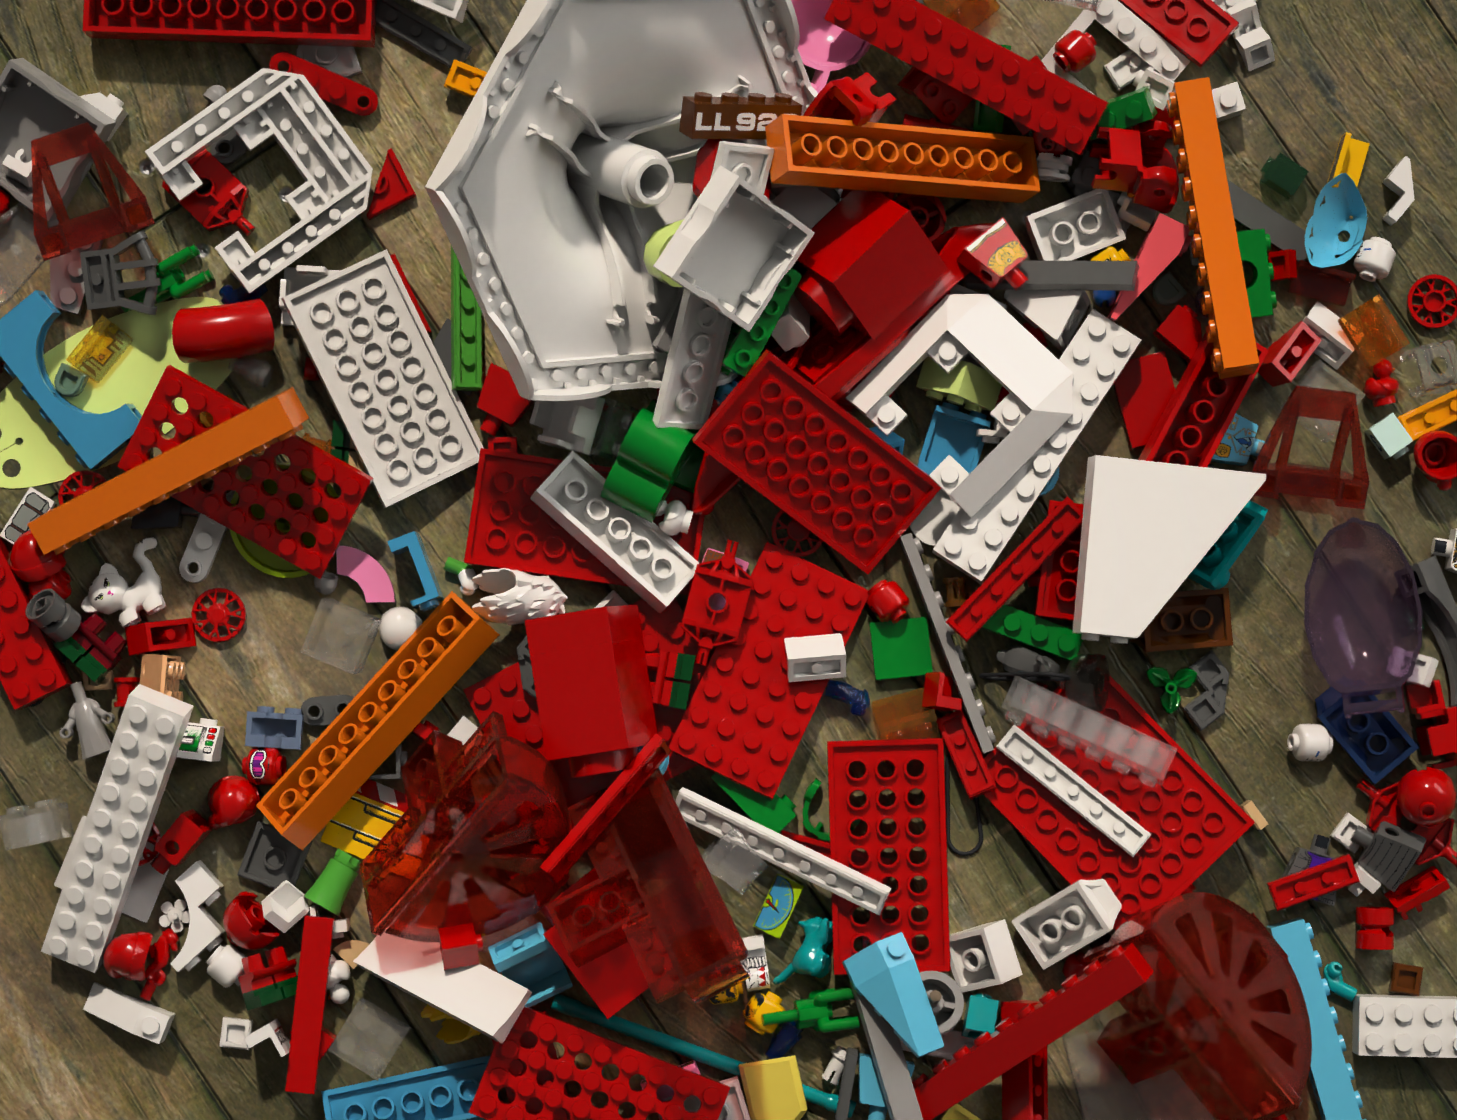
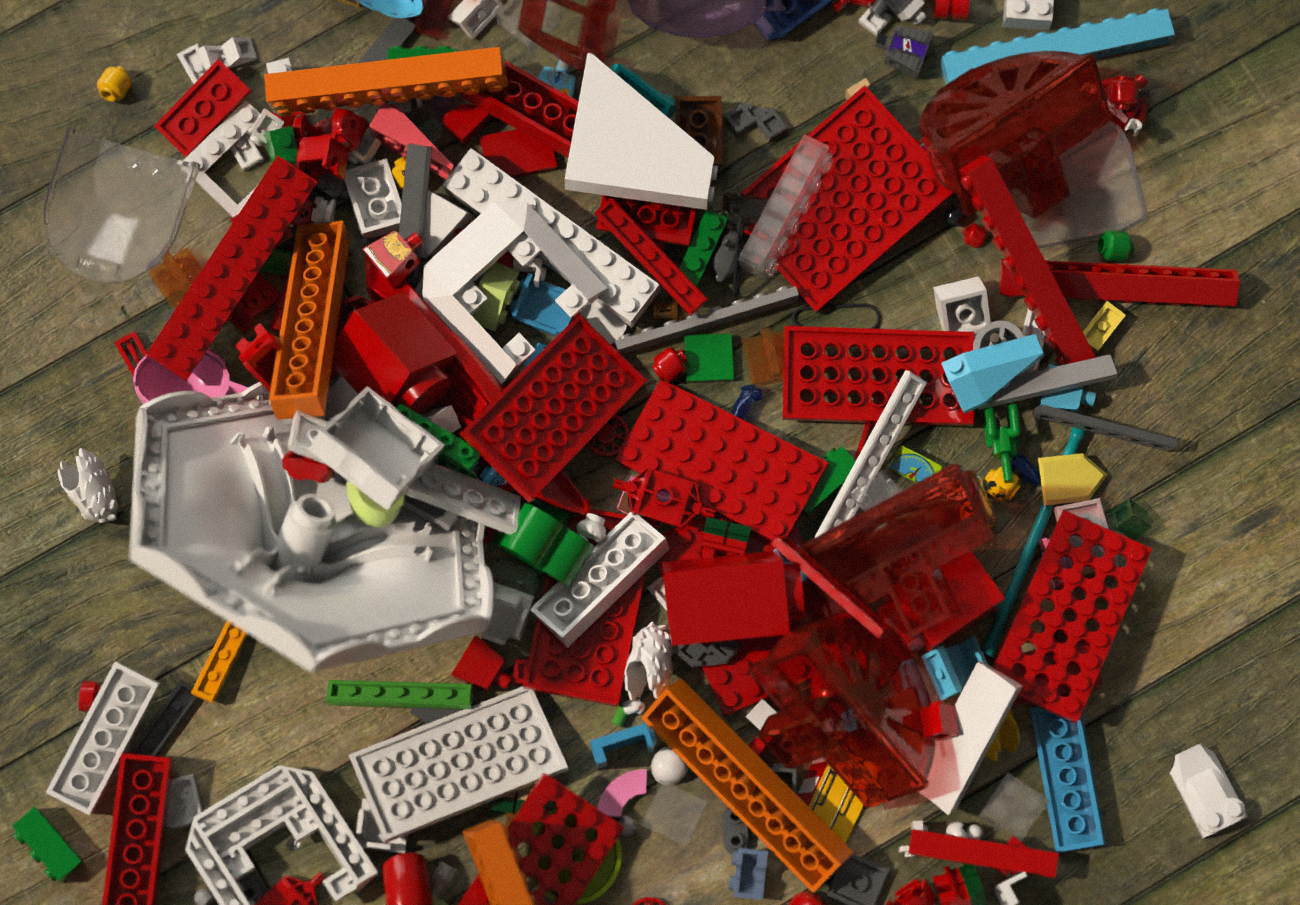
camera: 85 degrees left, 10 degrees down
clear blue arm [219,284,269,305] -> none
red head [242,747,287,785] -> none
white panel [261,880,309,933] -> none
red plate [269,51,378,116] -> none
red hinge [303,357,320,381] -> none
bright green plant [304,848,363,916] -> none
tan tile [333,940,369,969] -> none
red tile [367,148,416,220] -> none
reddish brown brick [679,92,802,139] -> none
teal animal [773,916,832,984] -> none
white panel [784,633,846,682] -> none
green piece [803,778,862,841] -> none
white pin [821,1046,846,1085] -> none
red panel [922,672,962,712] -> none
red tile [936,708,997,800] -> none
teal brick [961,993,999,1039] -> none
white tile [996,725,1151,857] -> none
white slope [1012,879,1122,970] -> none
red head [1053,30,1097,73] -> none
blue hinge [1093,290,1116,308] -> none
green plant [1146,667,1197,714] -> none
red slope [1258,321,1322,387] -> none
clear green brick [1260,153,1309,200] -> none
red tile [1266,854,1360,911] -> none
red plate [1267,249,1297,282] -> none
white head [1287,724,1333,761] -> none
teal arm [1323,961,1357,1002] -> none

